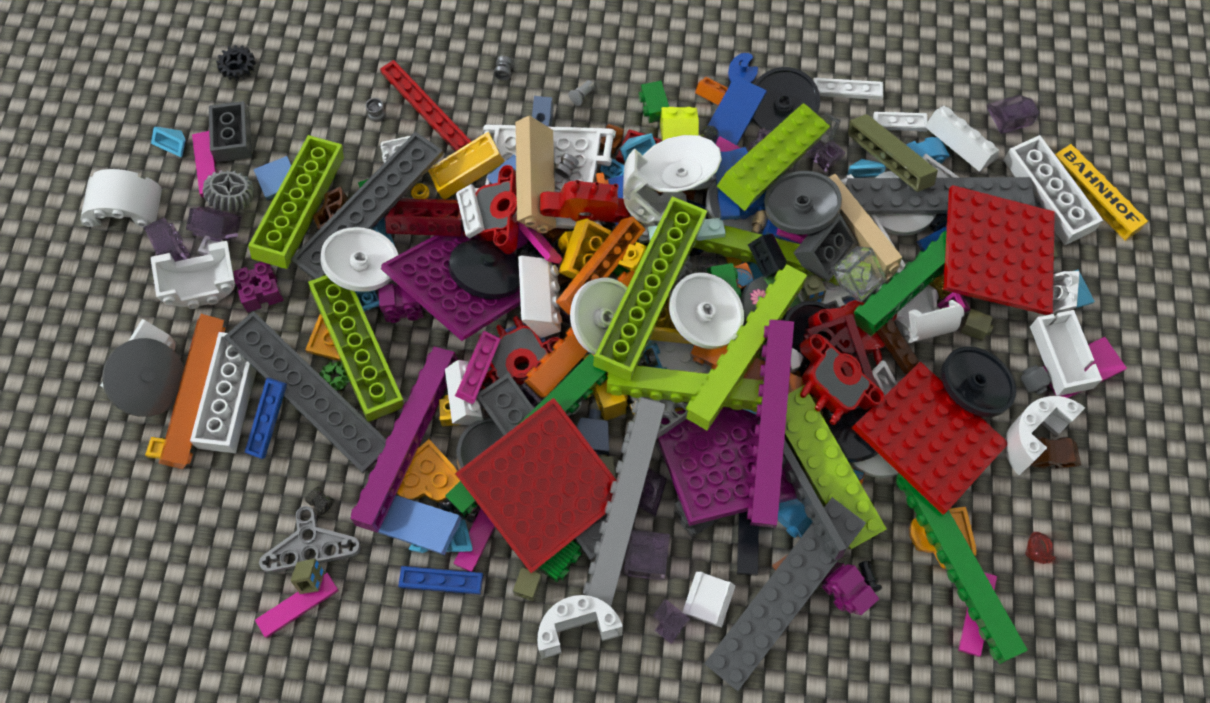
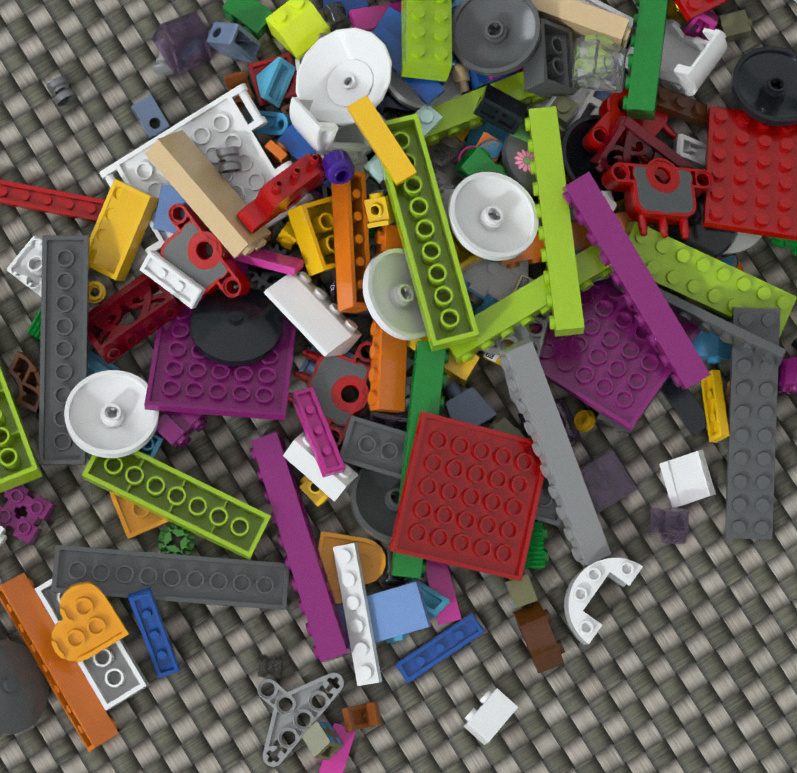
camera: 40 degrees left, 15 degrees up
yellow tile [145,437,165,459] -> none
none -> light orange plate [52,581,129,662]
none -> clear purple slope [151,11,212,75]
none -> sand blue torso [204,22,261,63]
none -> dark purple head [321,150,355,184]
none -> white plate [333,543,382,686]
none -> dark orange bracket [342,701,382,732]
none -> yellow tile [347,95,417,186]
none -> white brick [463,689,518,745]
none -> reddish brown brick [513,602,565,674]
none -> yellow plate [574,410,596,432]
none -> yellow plate [701,370,730,443]

